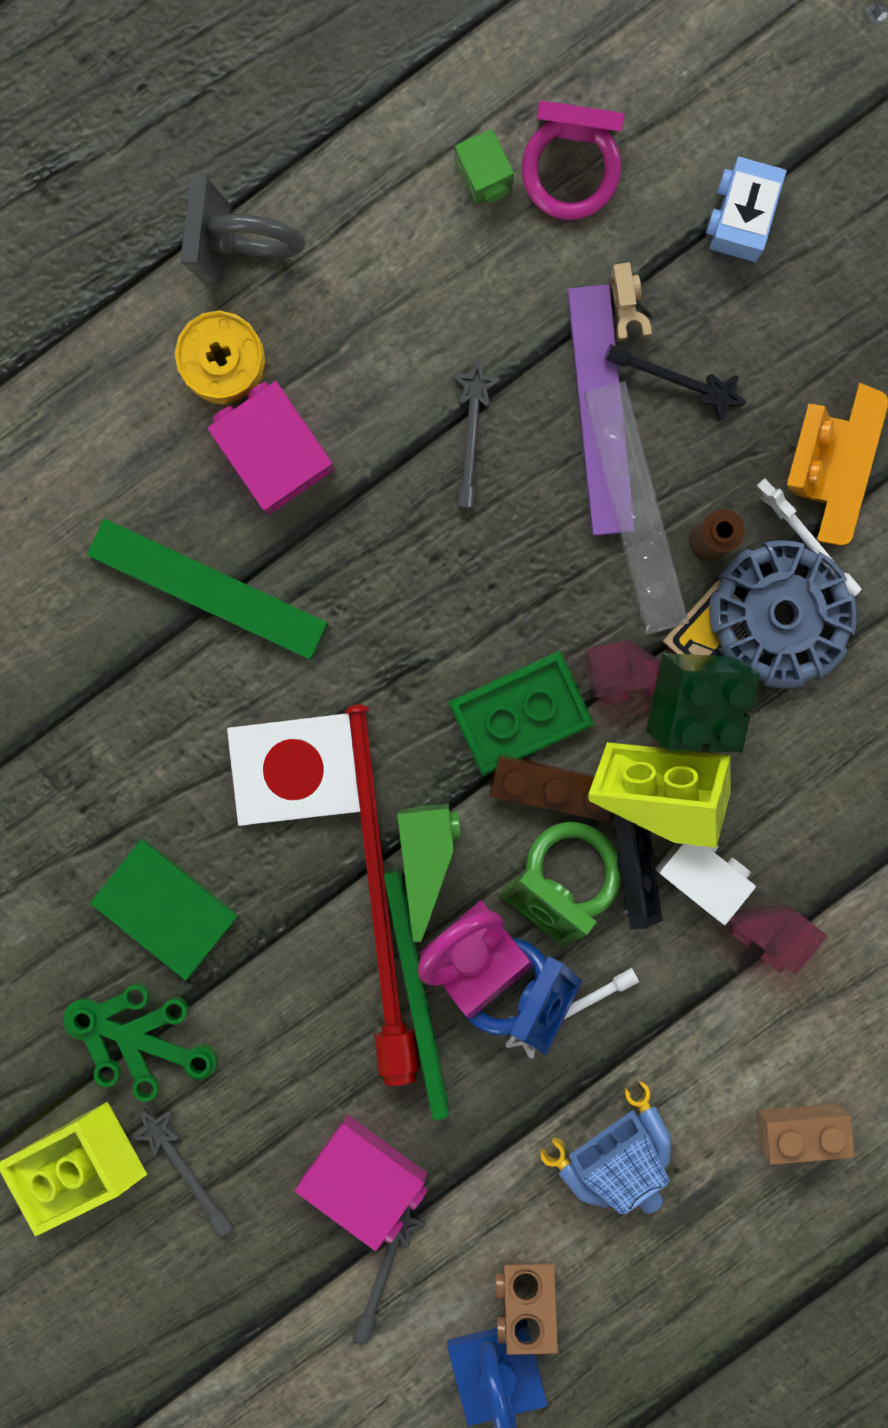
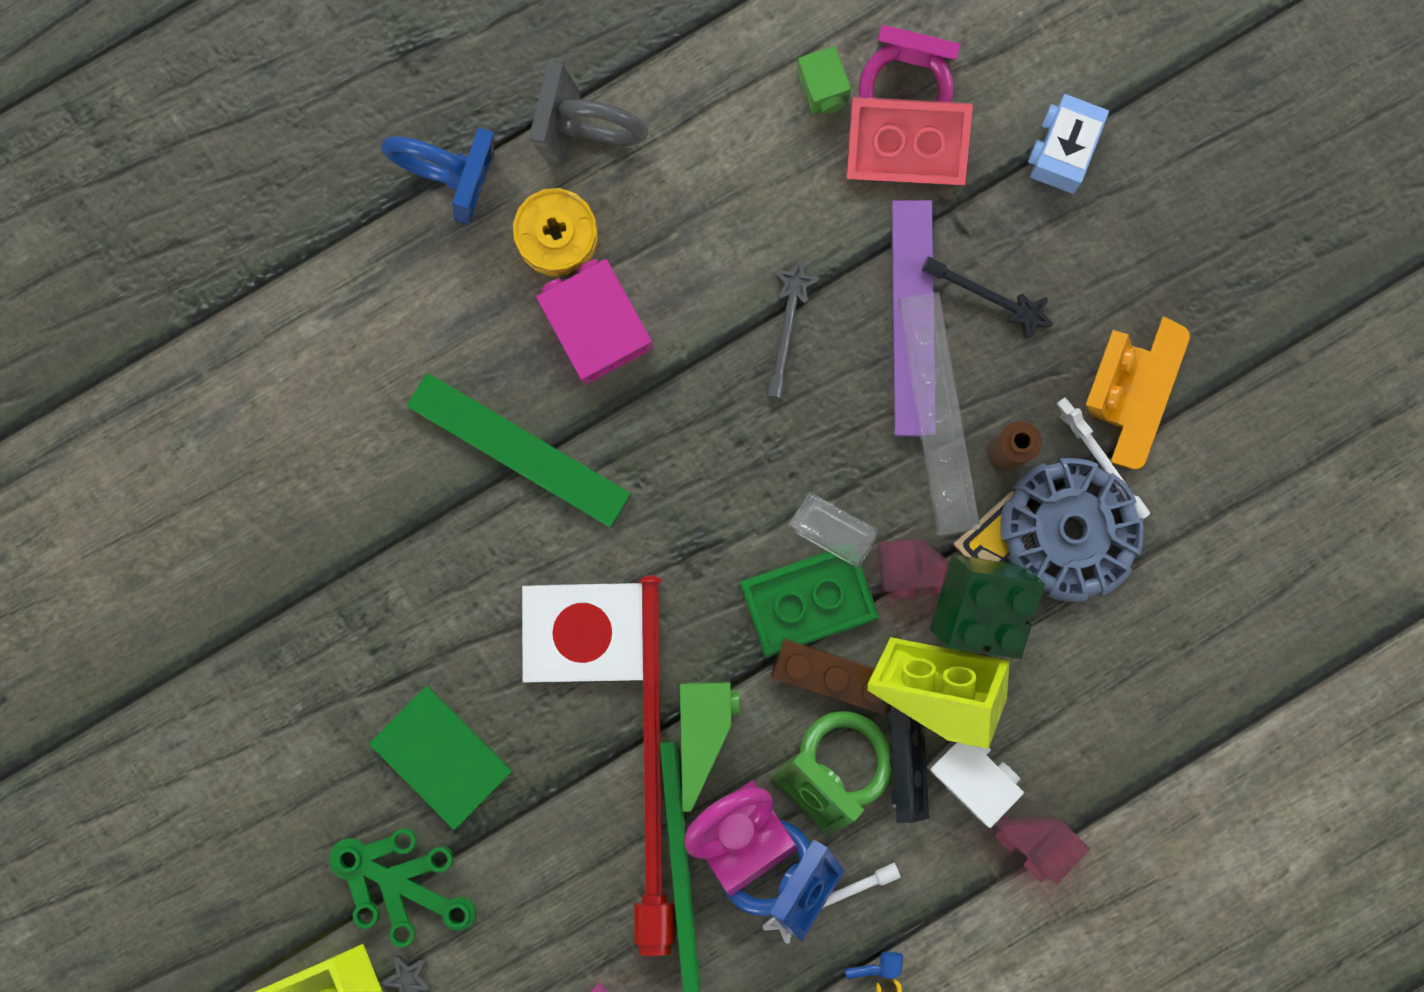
camera: 15 degrees right, 5 degrees down
tan plate [610,262,652,343] -> none
none -> blue tile [381,127,494,225]
none -> clear tile [789,492,879,568]
none -> blue hand [845,951,903,979]
none -> coral plate [846,97,973,185]

